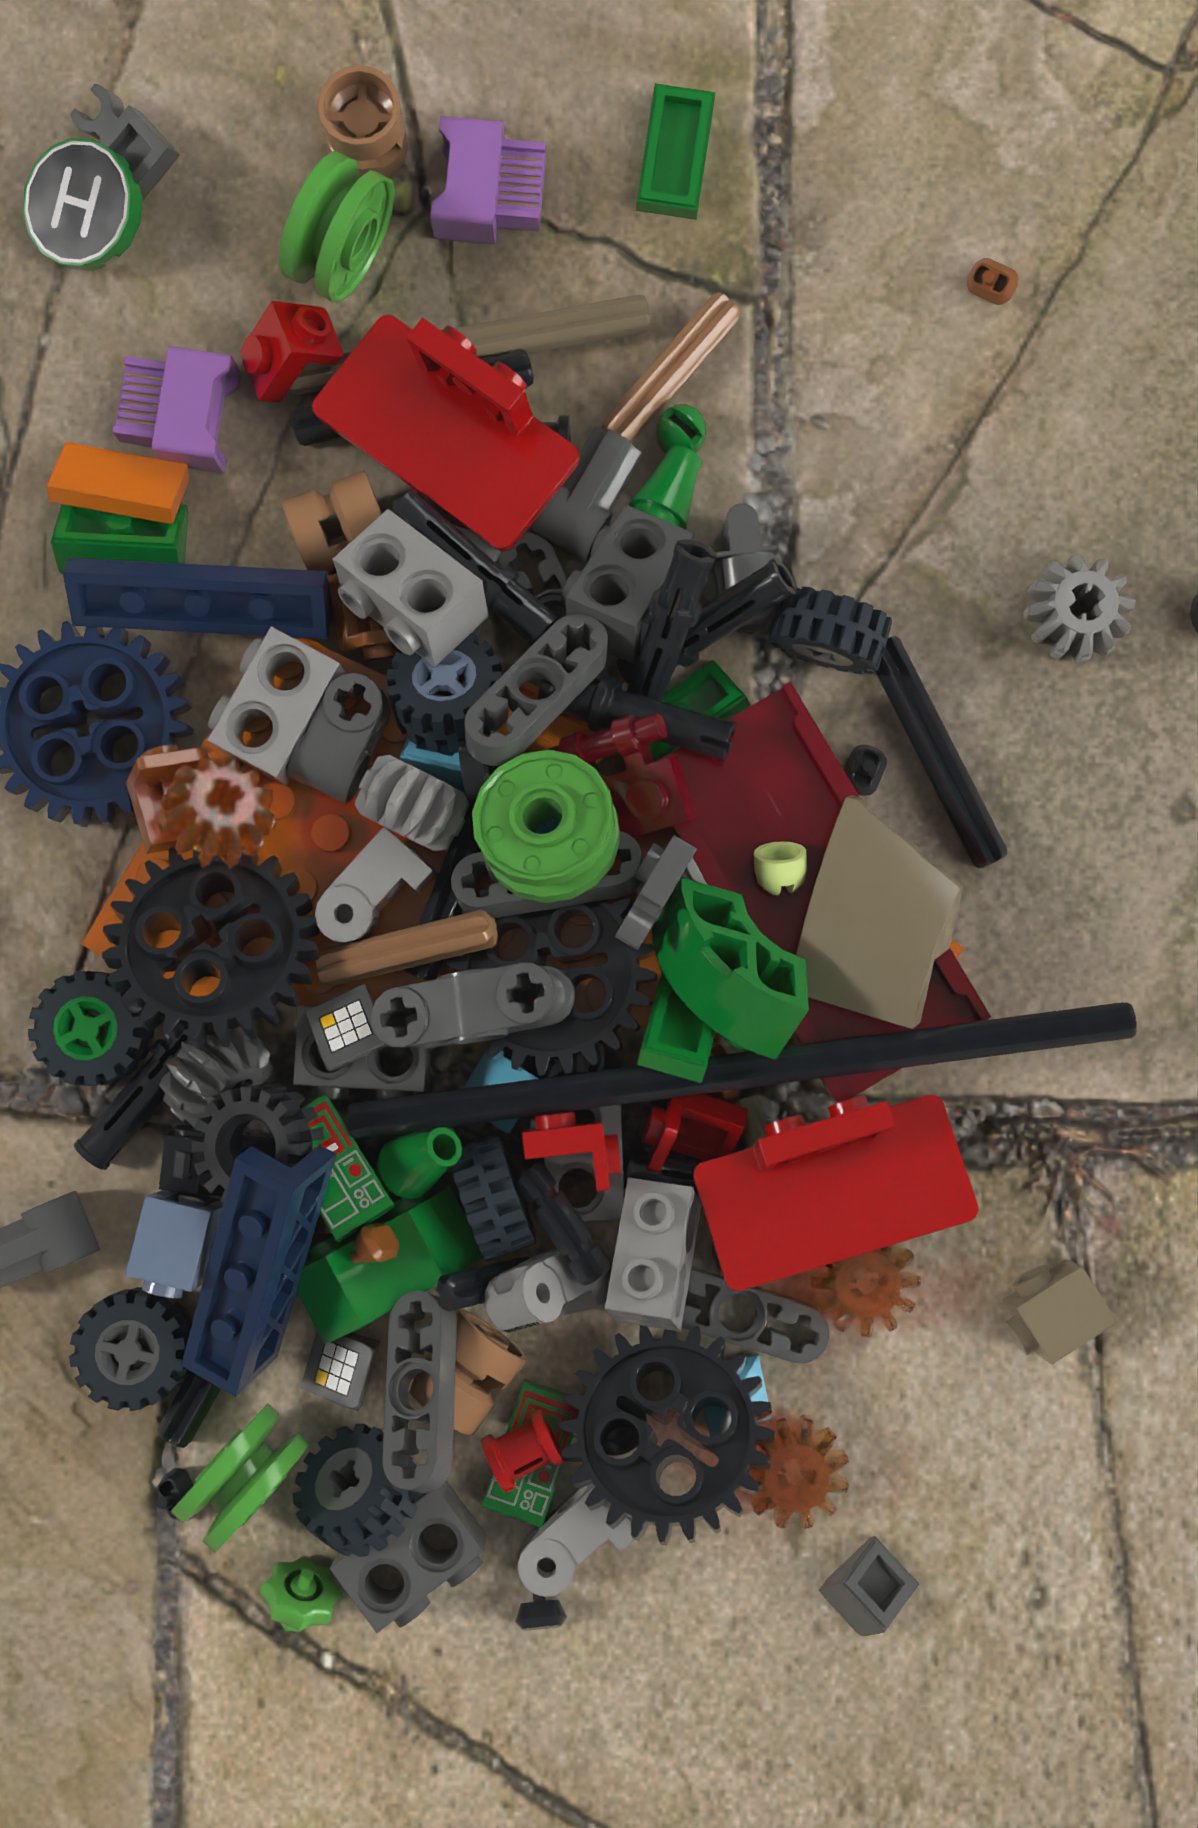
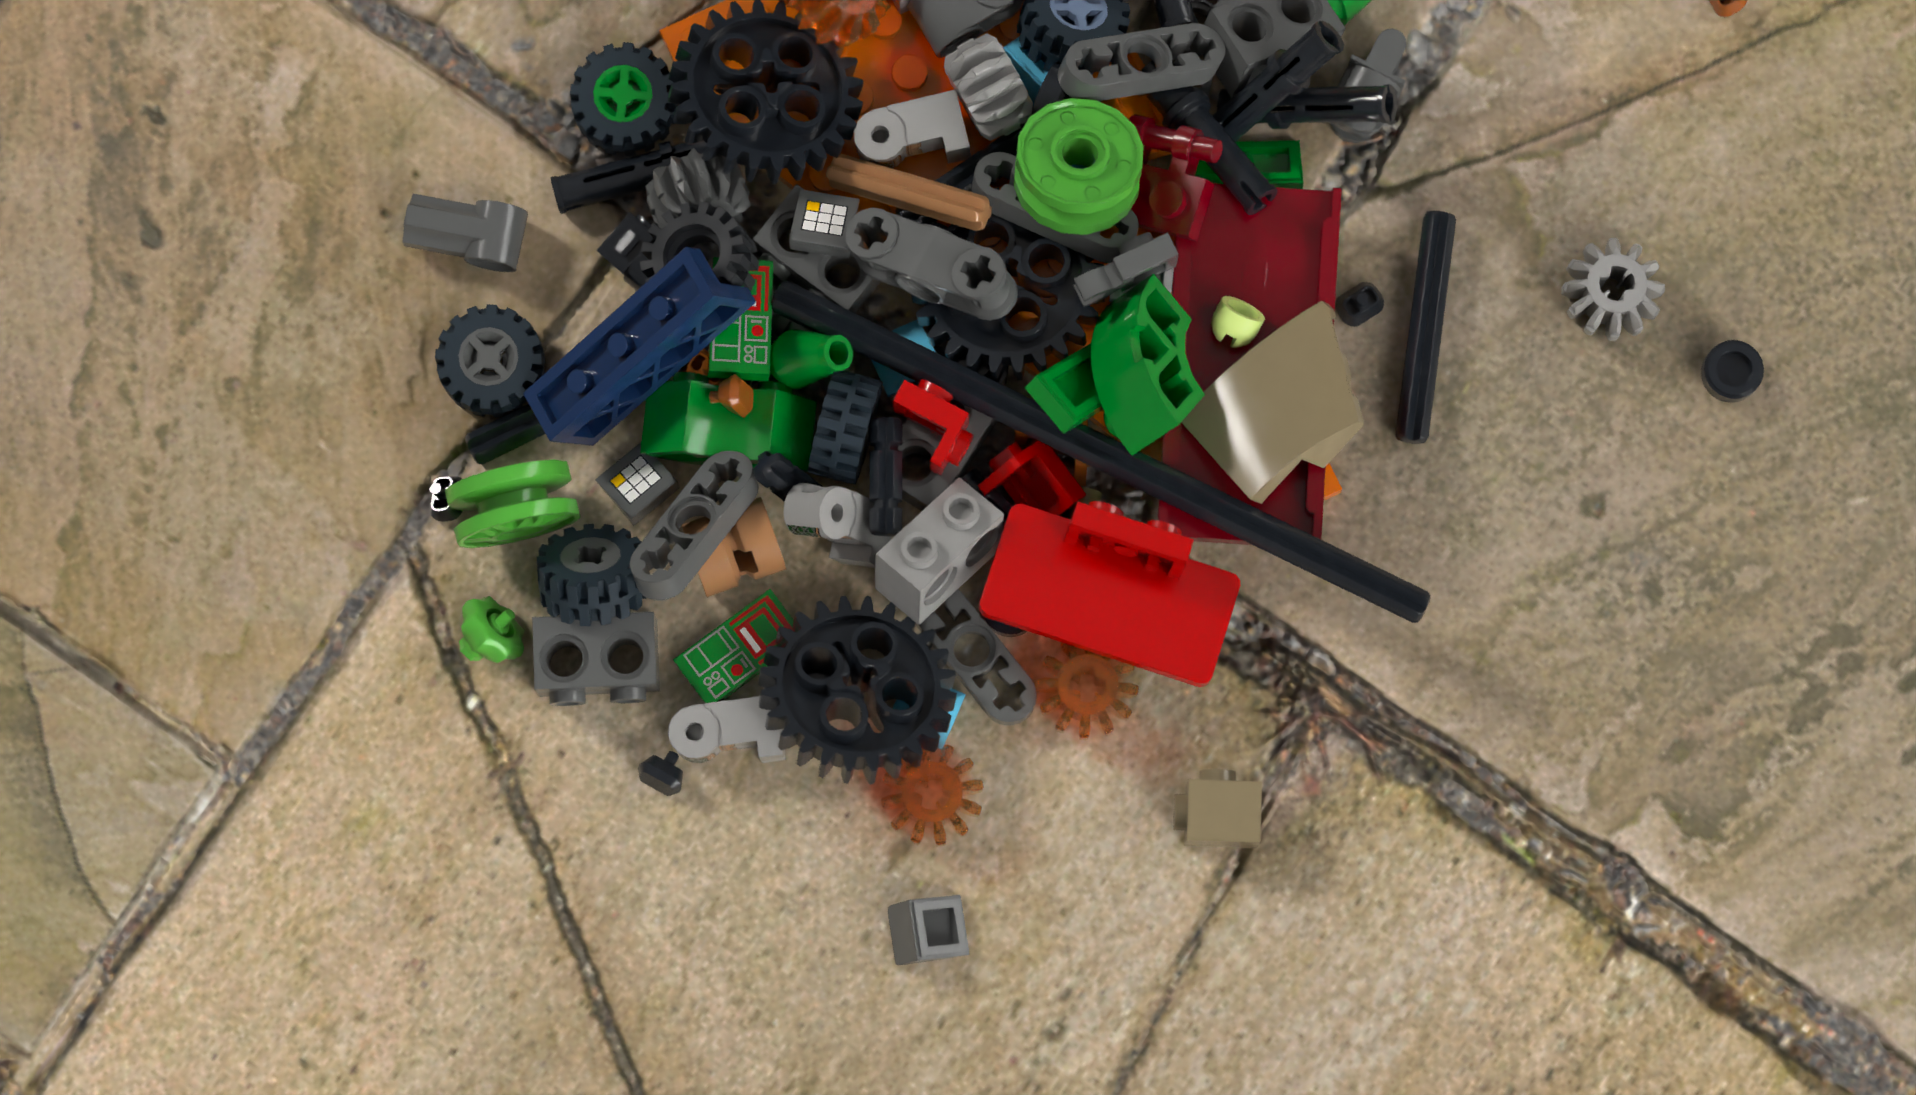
camera: 35 degrees right, 5 degrees down
sand blue brick [125,1190,224,1298] -> none
red bush [481,1409,565,1493] -> none
black wheel [768,586,892,674] -> none

